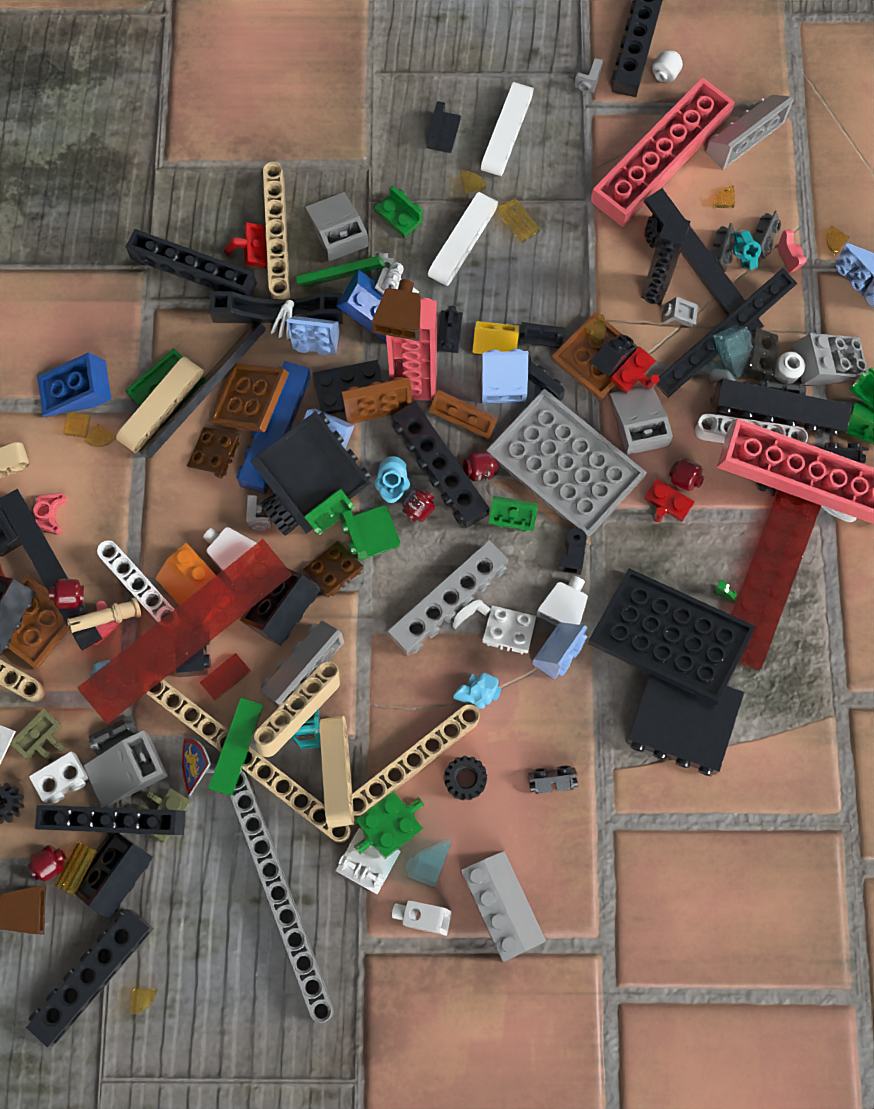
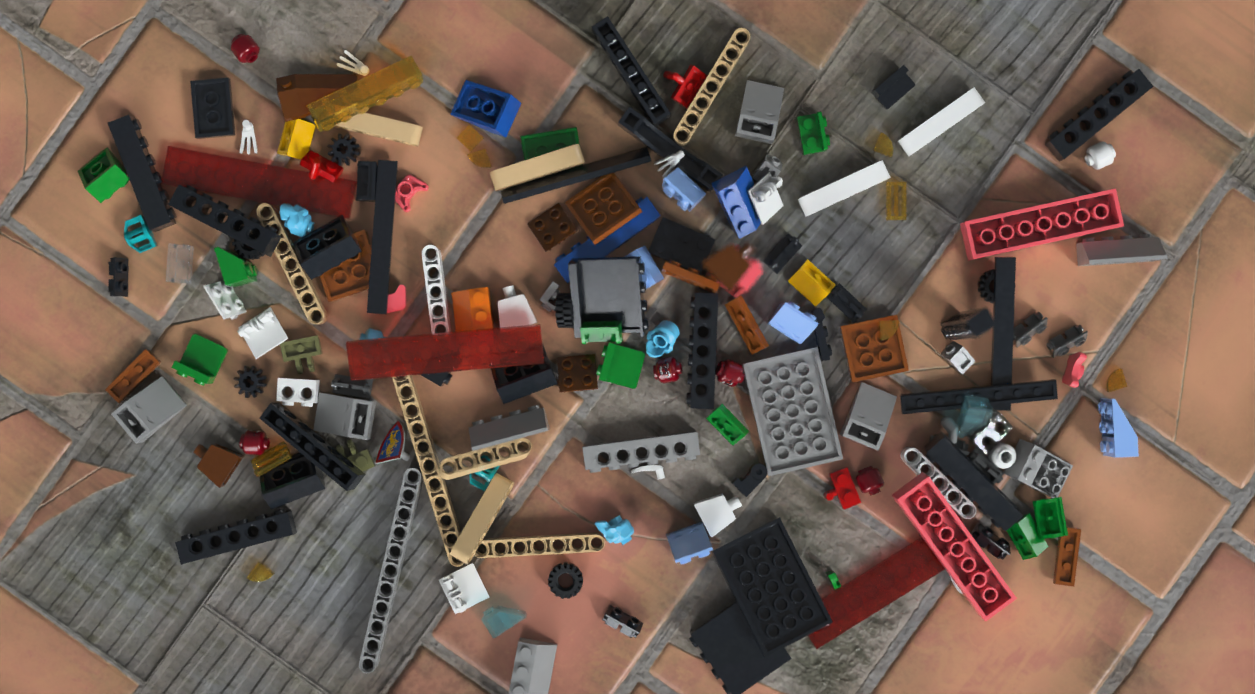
camera: 40 degrees right, 15 degrees up
dark red head [49,578,84,609] -> none
tan pin [67,598,141,633] -> none
clear red tile [199,653,251,701] -> none
green tile [208,698,264,797] -> none
green tile [296,256,386,288] -> none
green plate [354,791,424,859] -> none
white torso [392,900,452,936] -> none
white hinge [483,605,536,655] -> none
light grey bracket [575,58,603,93] -> none
black slope [591,334,638,377] -> none
red plate [610,346,660,394] -> none
clear yellow tile [713,186,735,208] -> none
teal piece [733,229,761,270] -> none

